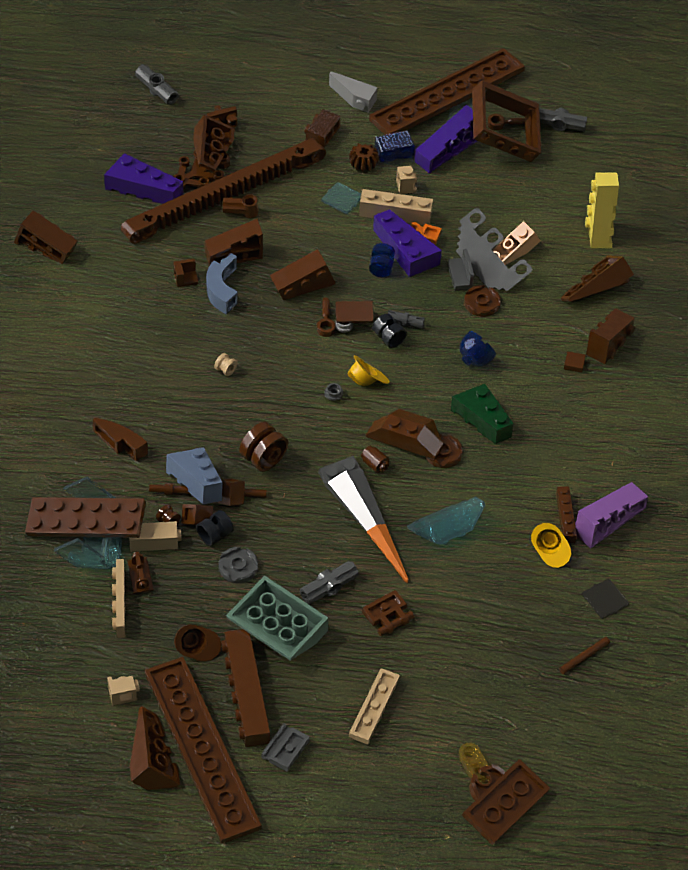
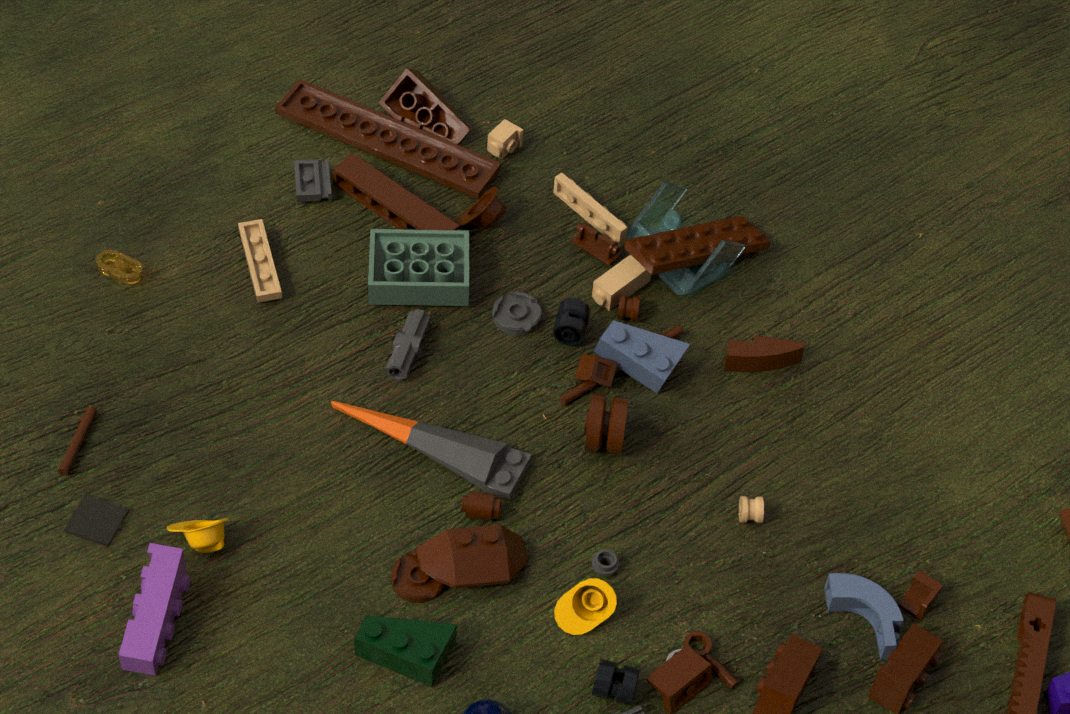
camera: 140 degrees right, 0 degrees up
reddish brown panel [181,504,213,525] -> none
reddish brown plate [362,590,415,636] -> none
clear light blue wedge [407,497,485,545] -> none
reddish brown plate [462,759,550,845] -> none
reddish brown piece [556,486,577,543] -> none

